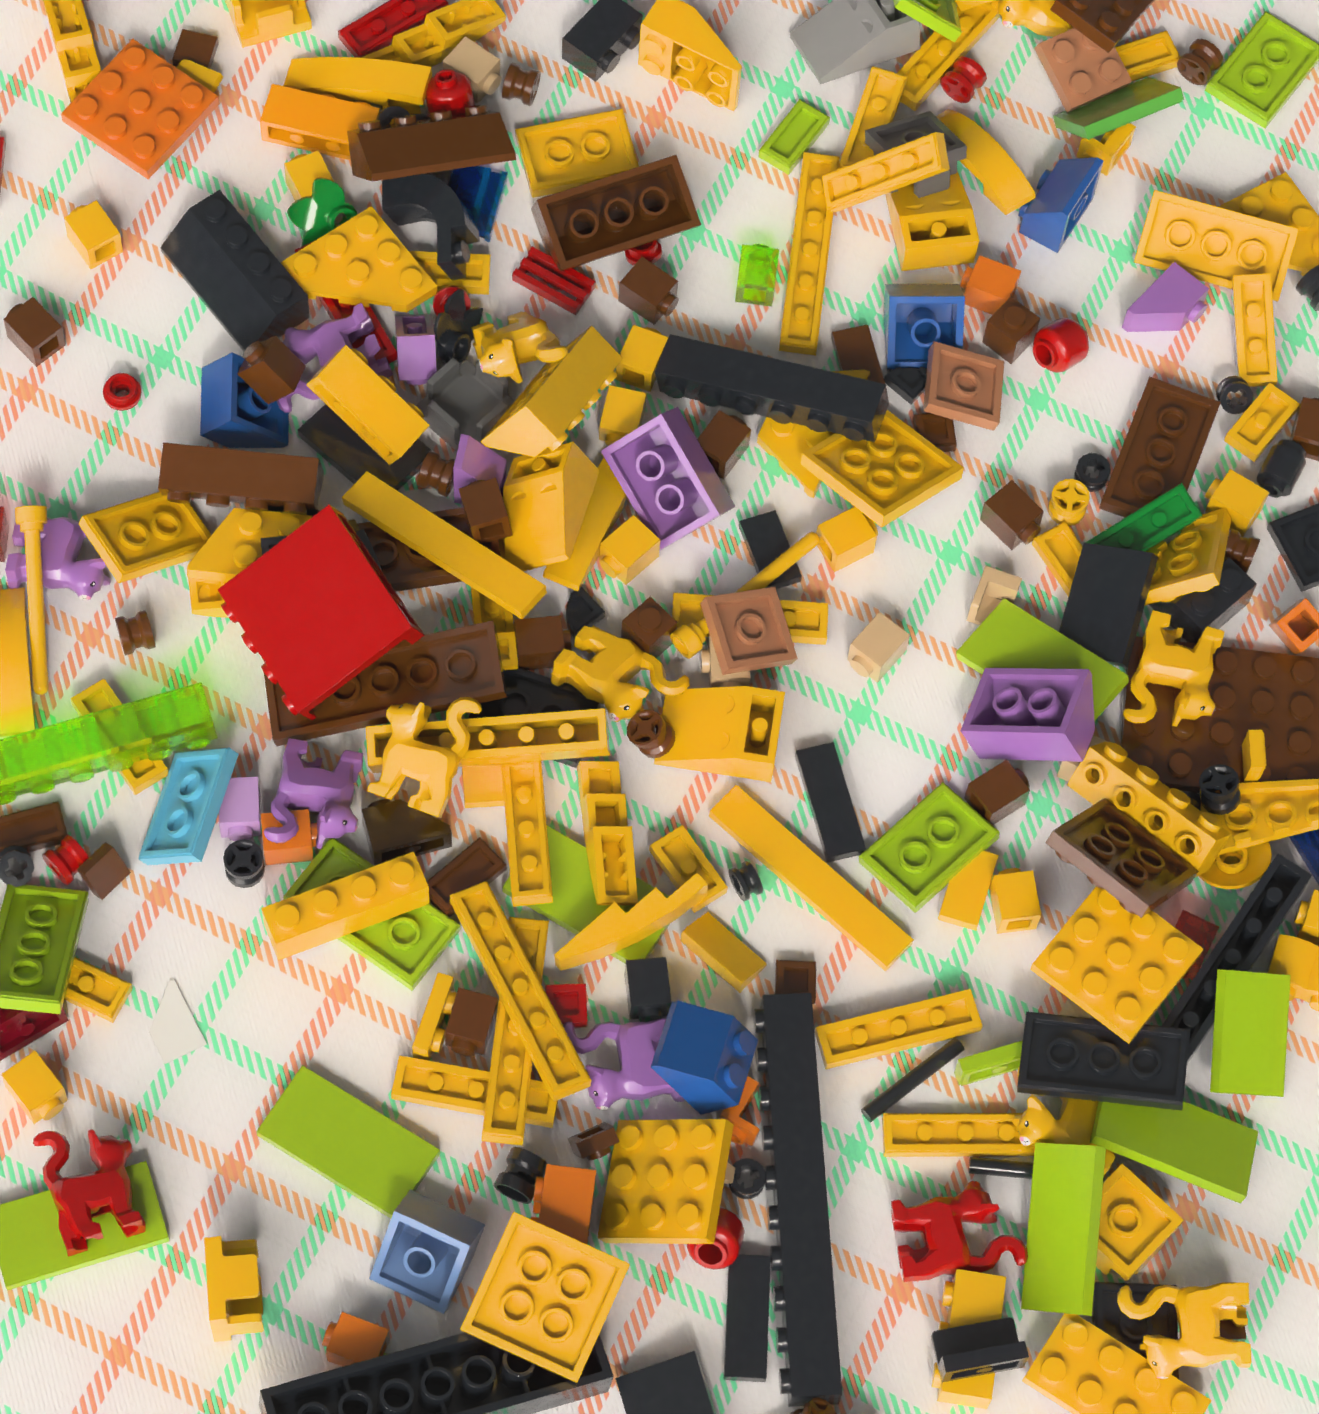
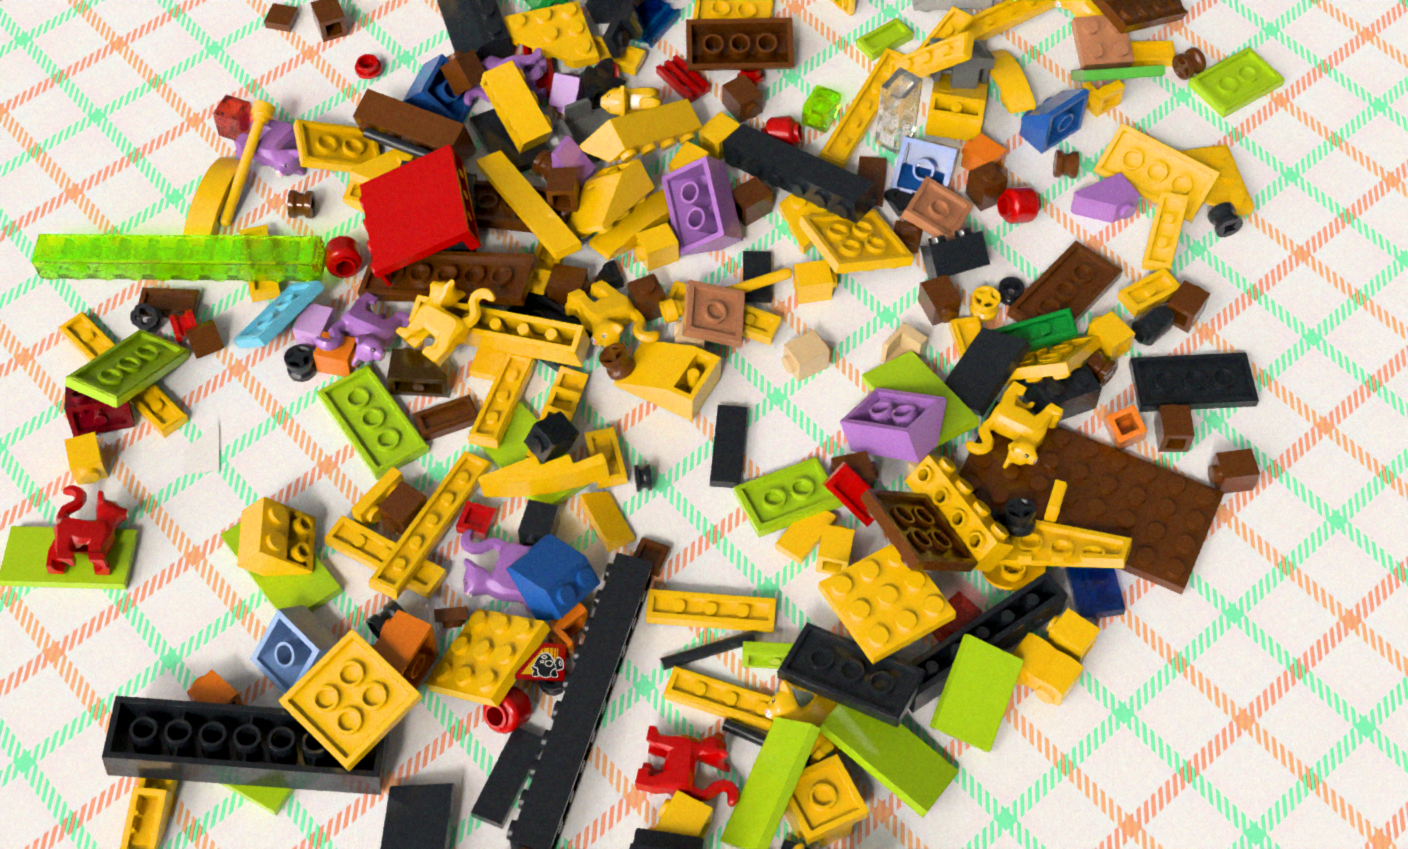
camera: 25 degrees right, 10 degrees down
yellow panel [204,1236,264,1342] -> none
yellow brick [261,851,430,961] -> none
yellow tile [450,881,591,1102] -> none
yellow tile [709,785,914,971] -> none
red wheel [940,56,987,103] -> none
black bush [1216,376,1253,414] -> none
none -> yellow slope [237,497,316,576]
none -> red head [324,236,362,278]
none -> black bar [363,127,433,158]
none -> sticker [514,642,566,681]
none -> black brick [524,411,580,464]
none -> red head [761,115,802,148]
none -> red tile [822,462,874,527]
none -> clear brick [875,67,923,155]
none -> black brick [920,227,990,279]
none -> reddish brown wheel [1053,150,1079,179]

